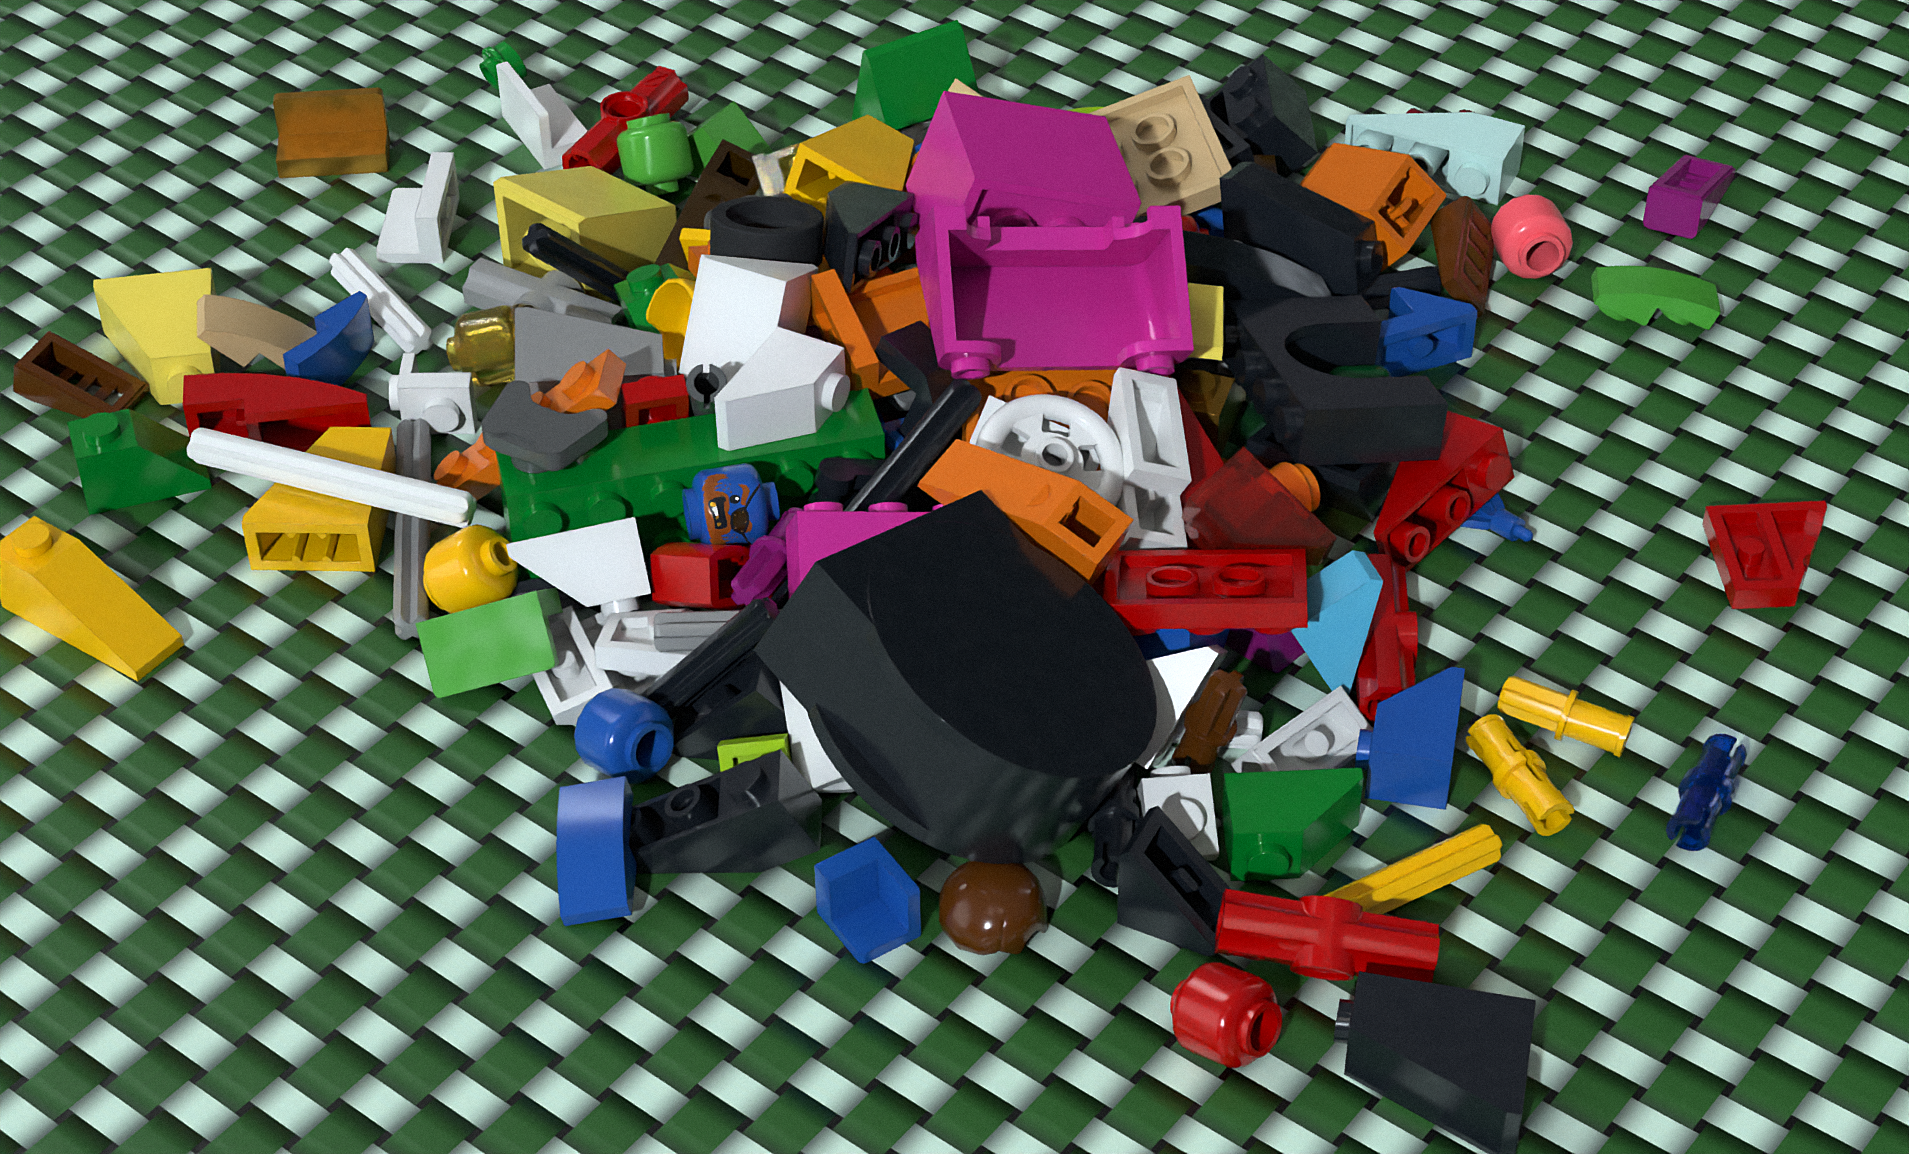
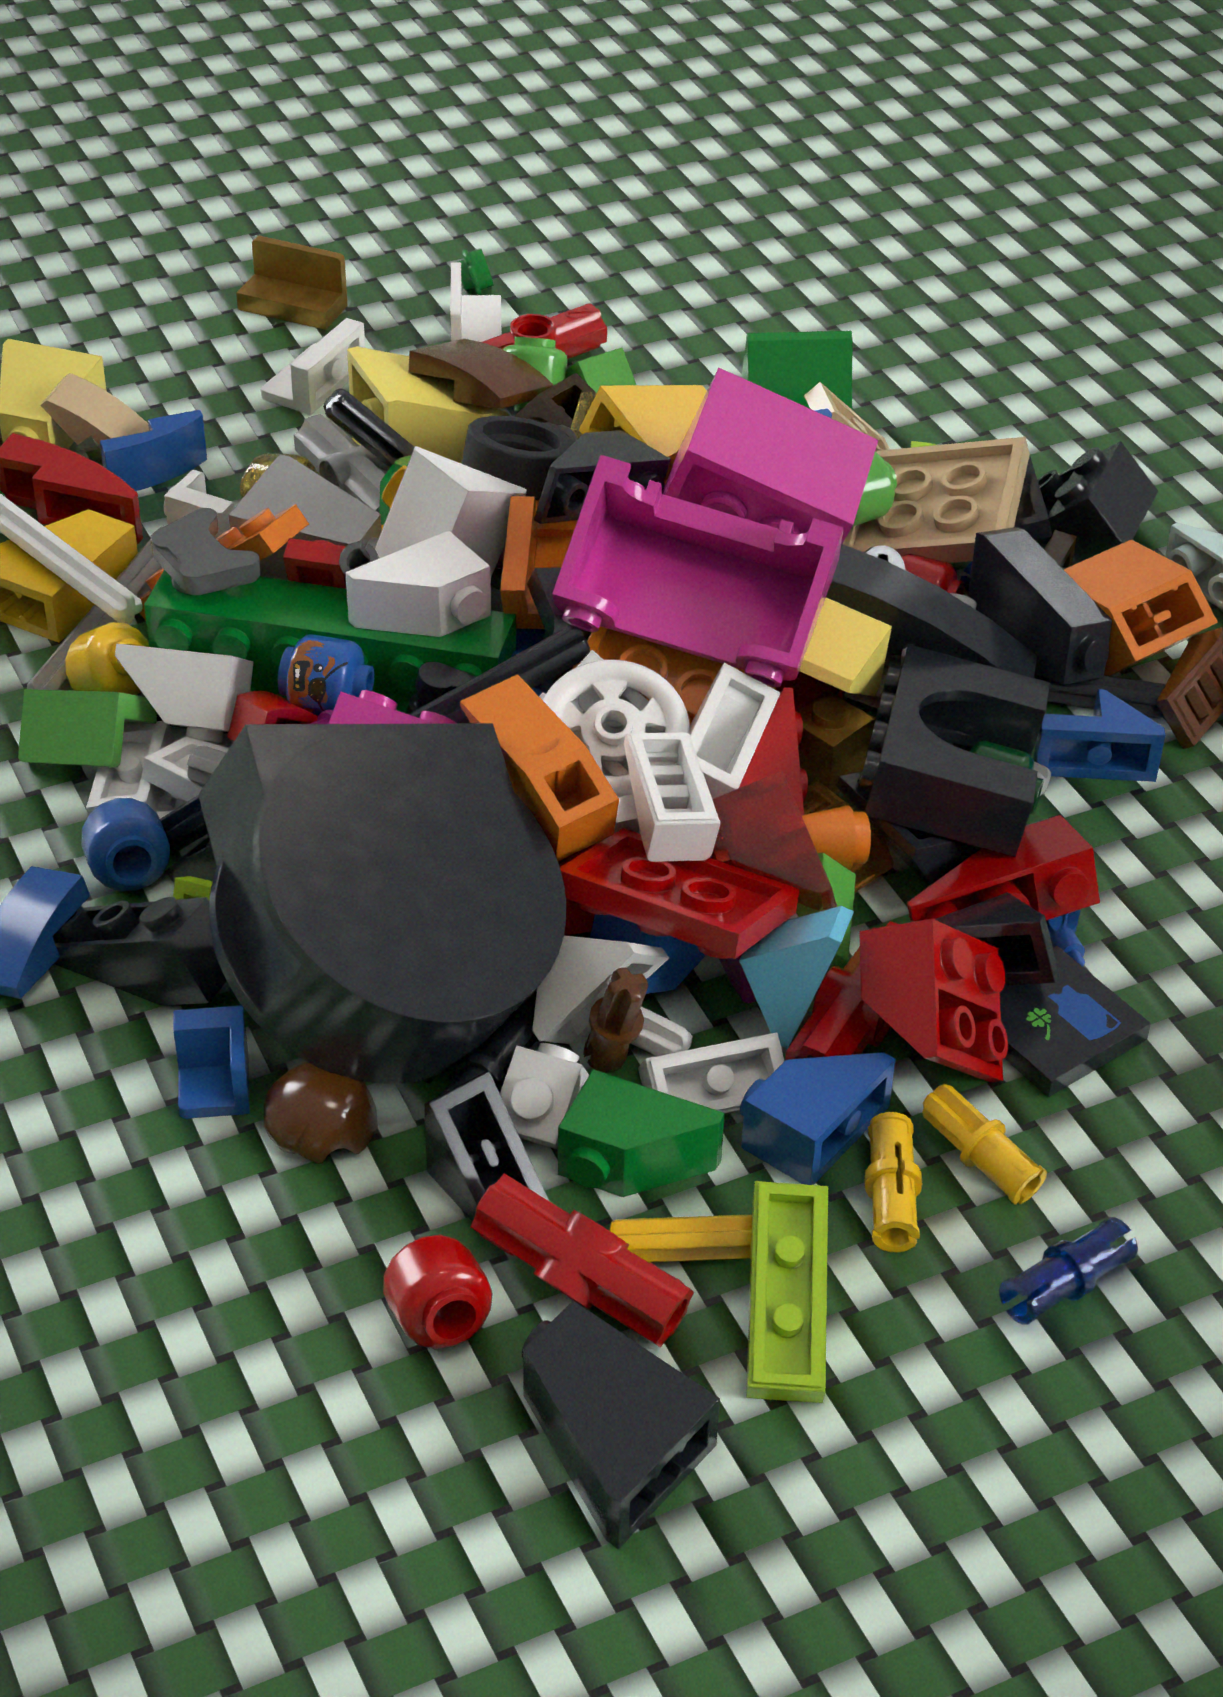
camera: 25 degrees right, 0 degrees up
white axle [329,248,433,355] -> none
none -> reddish brown slope [409,339,553,409]
none -> white slope [624,733,720,862]
none -> lime tile [746,1181,828,1403]
none -> red slope [859,919,1008,1083]
none -> black slope [935,892,1060,986]
none -> black tile [1000,946,1151,1097]

